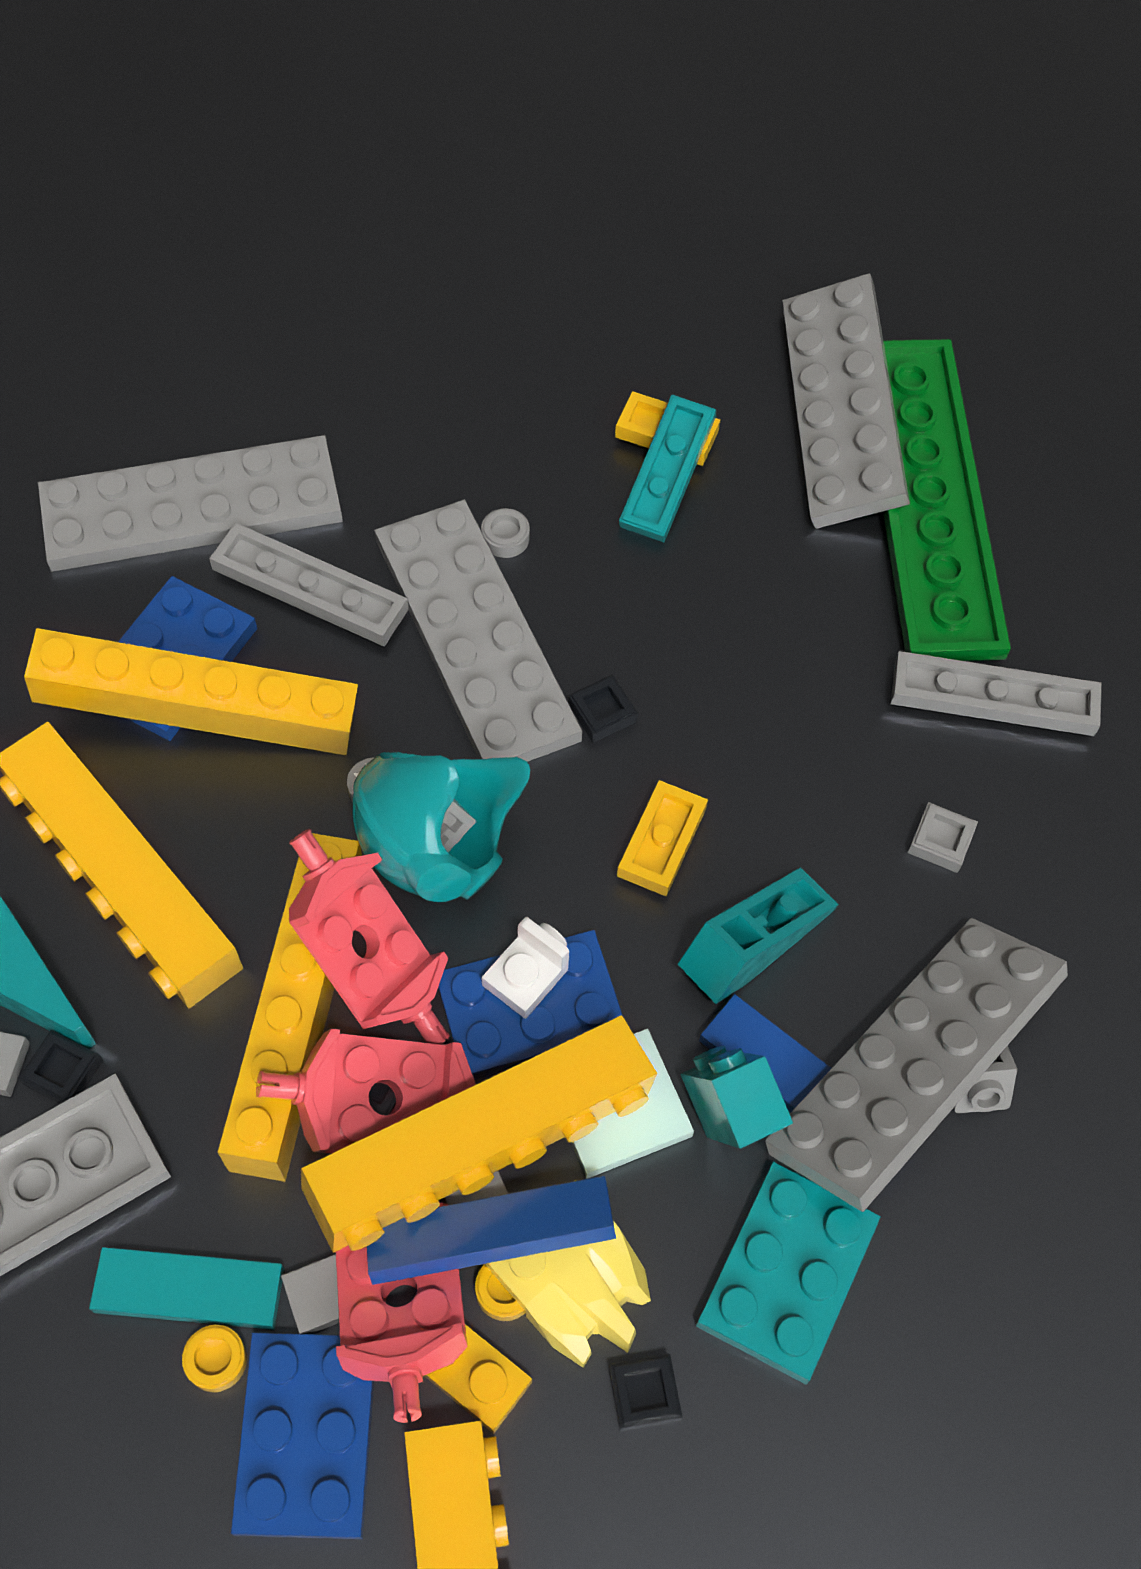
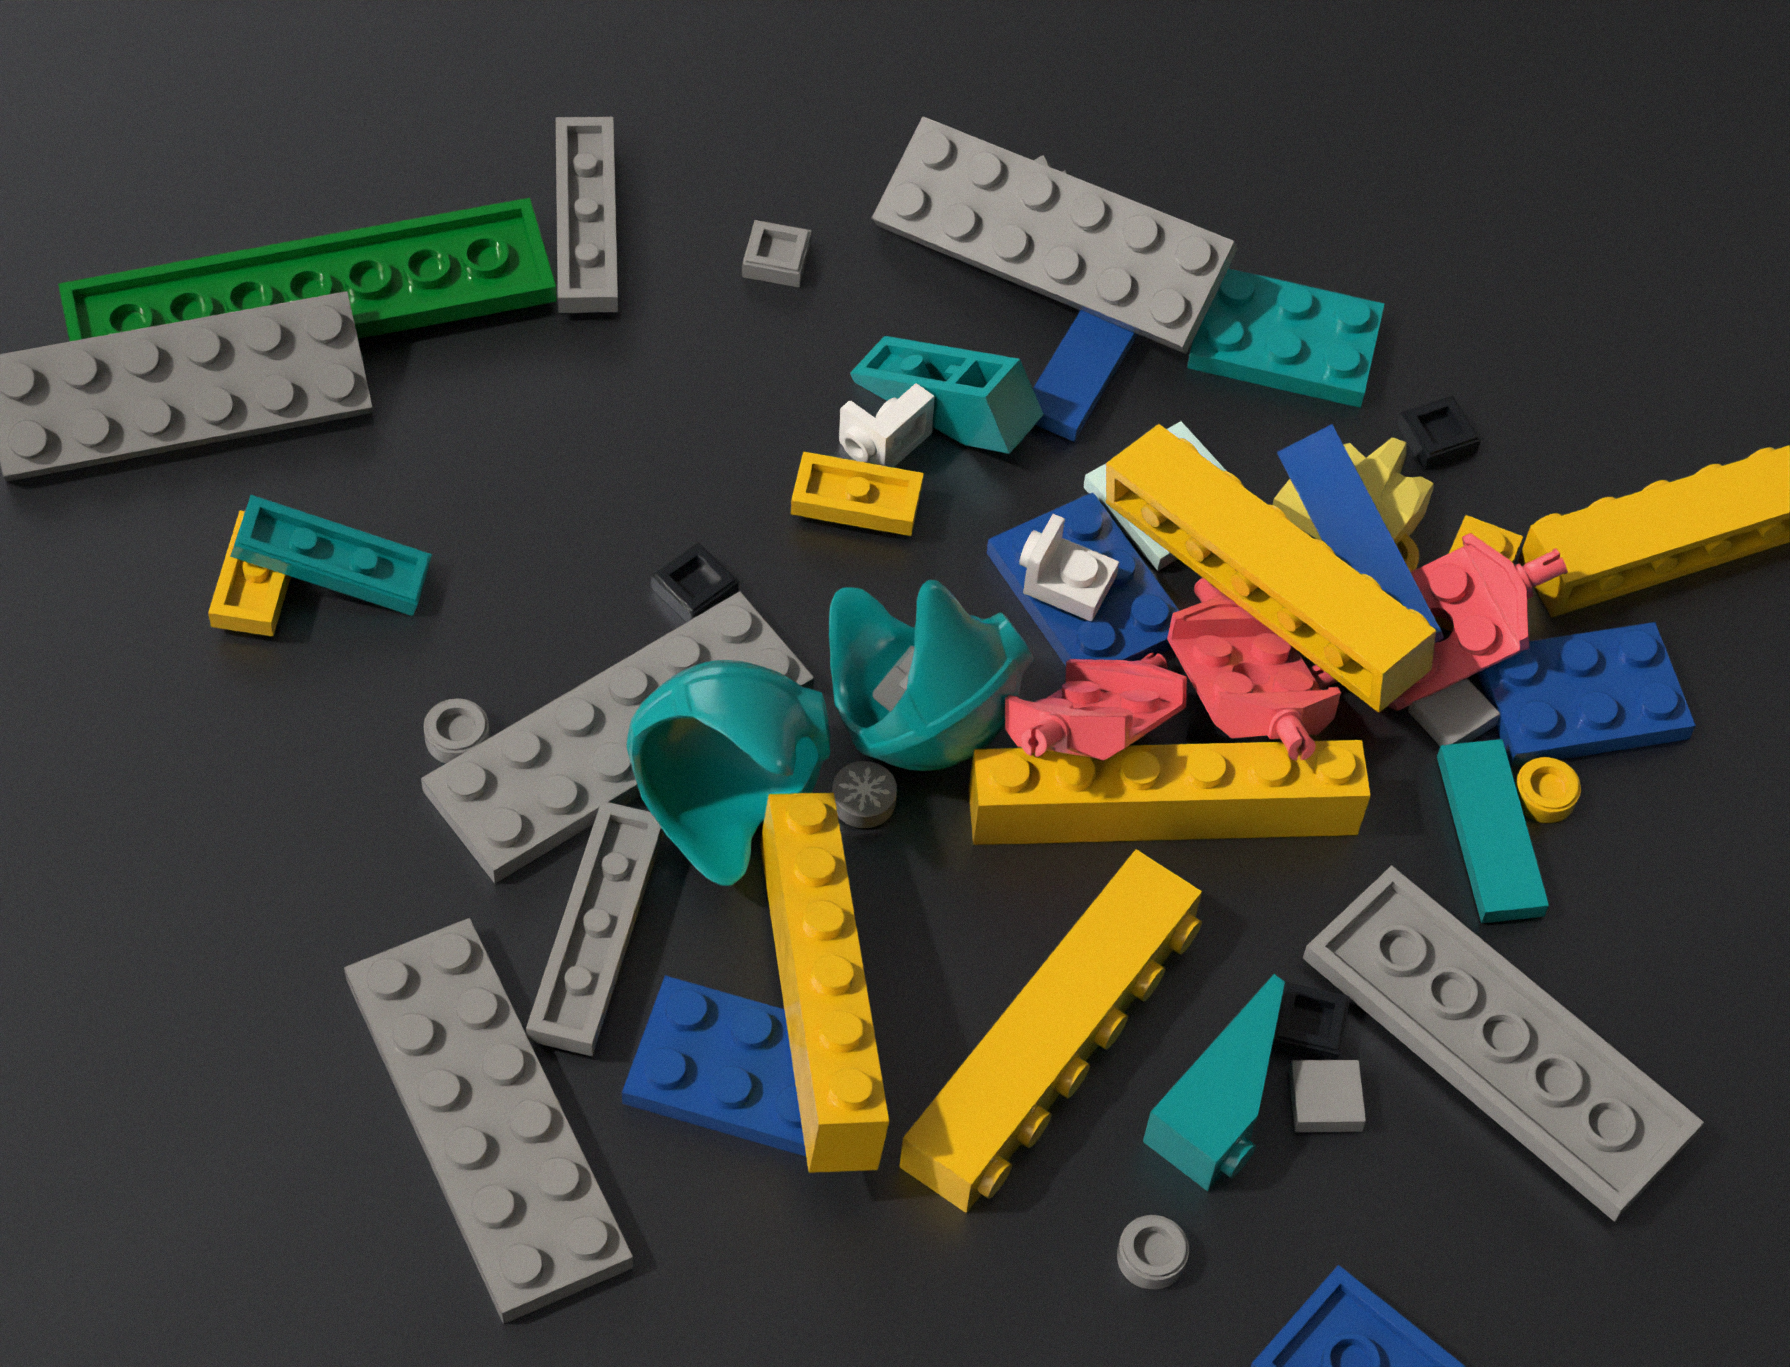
camera: 105 degrees left, 5 degrees down
teal brick [680,1046,793,1149] -> none
none -> teal piece [626,660,831,886]
none -> white bracket [839,383,935,468]

